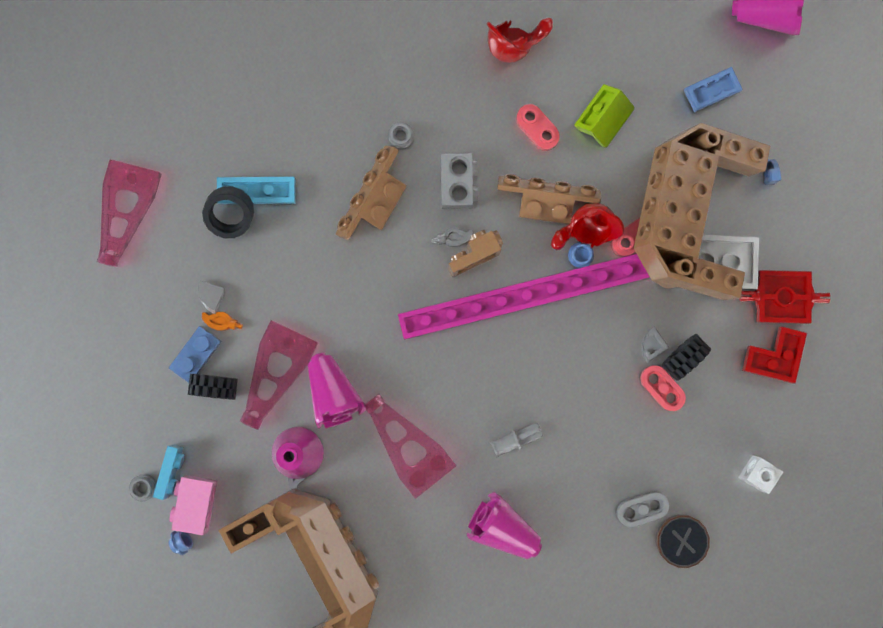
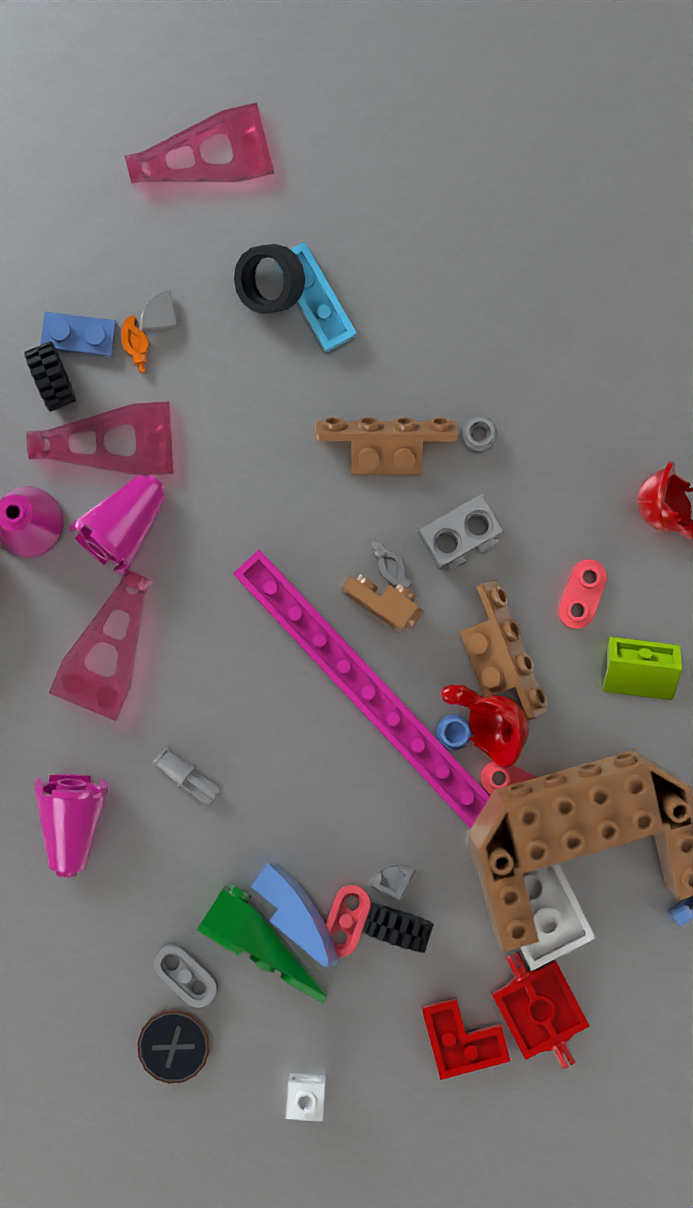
camera: 55 degrees right, 0 degrees up
none -> green wedge [197,884,327,1004]
none -> medium blue slope [251,863,339,967]

